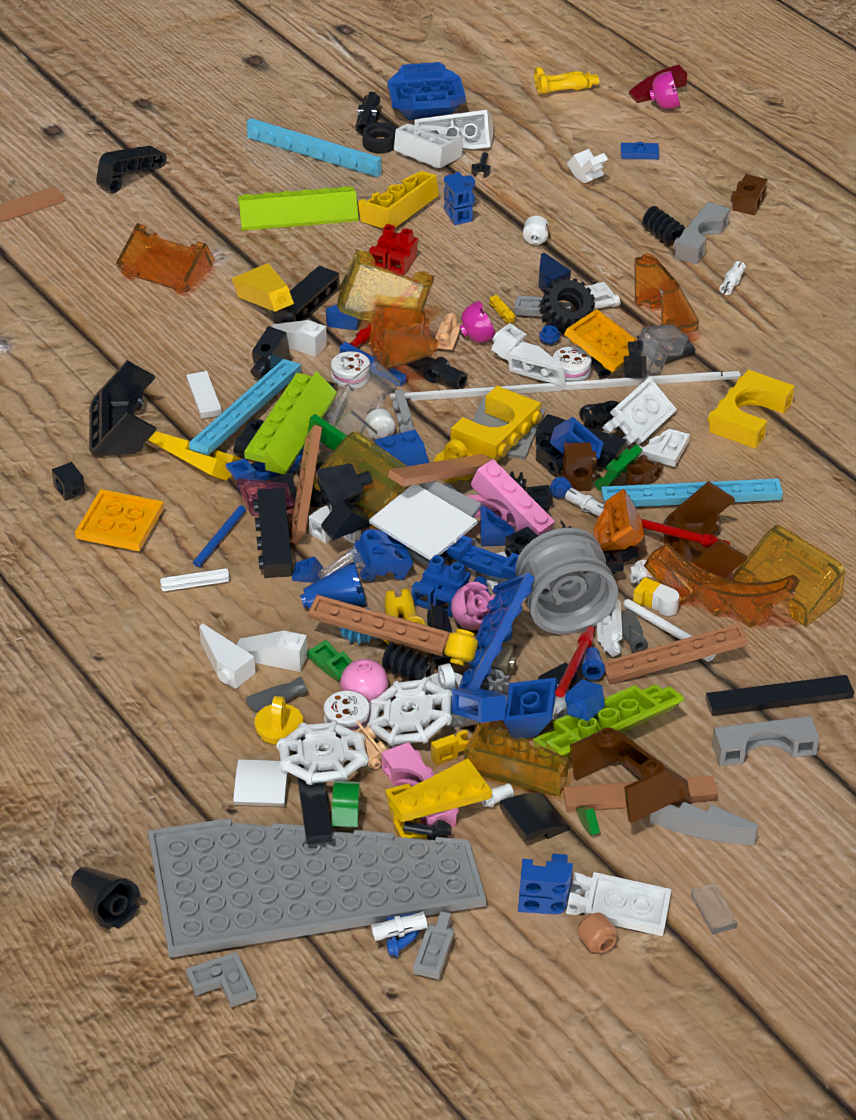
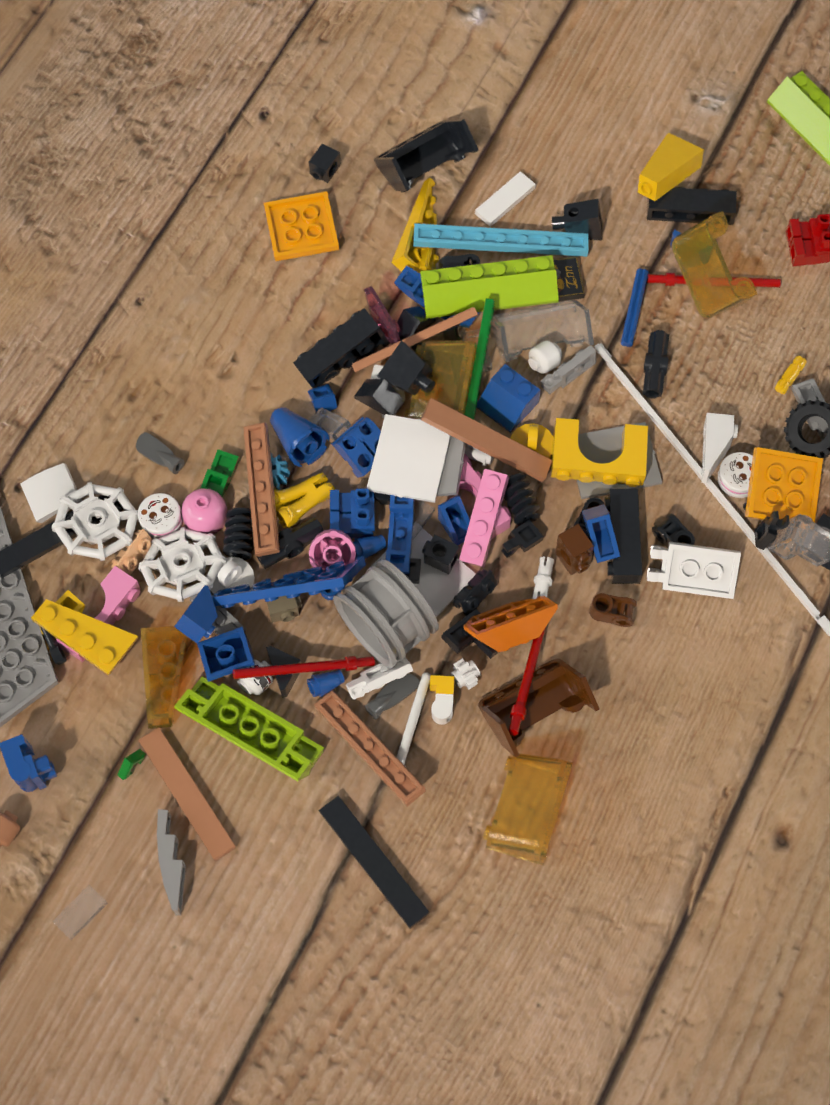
camera: 65 degrees right, 25 degrees up
clear orange windscreen [116,223,215,294] -> none
white axle [160,568,229,592] -> none
blue bar [193,505,246,567] -> none
white slope [199,623,256,689] -> none
white slope [237,631,308,672] -> none
yellow tile [255,696,303,745] -> none
white slope [272,320,327,357] -> none
white head [331,351,370,388] -> none
green brick [332,781,361,827] -> none
clear orange windscreen [369,304,438,371] -> none
yellow plate [431,730,474,766] -> none
light nougat hinge [432,313,462,350] -> none
yellow head [444,629,479,666] -> none
dark pink cylinder [459,300,496,343] -> none
light grey gear [481,669,509,694] -> none
white pin [481,783,514,808] -> none
white brick [491,323,527,360] -> none
black slope [500,793,570,842] -> none
blue plate [539,326,560,344] -> none
blue plate [550,477,572,498] -> none
blue brick [565,679,605,721] -> none
white tile [566,872,671,936] -> none
reddish brown windscreen [570,727,689,823] -> none
green plate [595,444,643,491] -> none
medium azure plate [601,479,783,507] -> none
white wing [639,429,690,467] -> none
clear orange arch [644,543,800,628] -> none
yellow arch [707,369,795,449] -> none
light grey arch [712,716,819,767] -> none

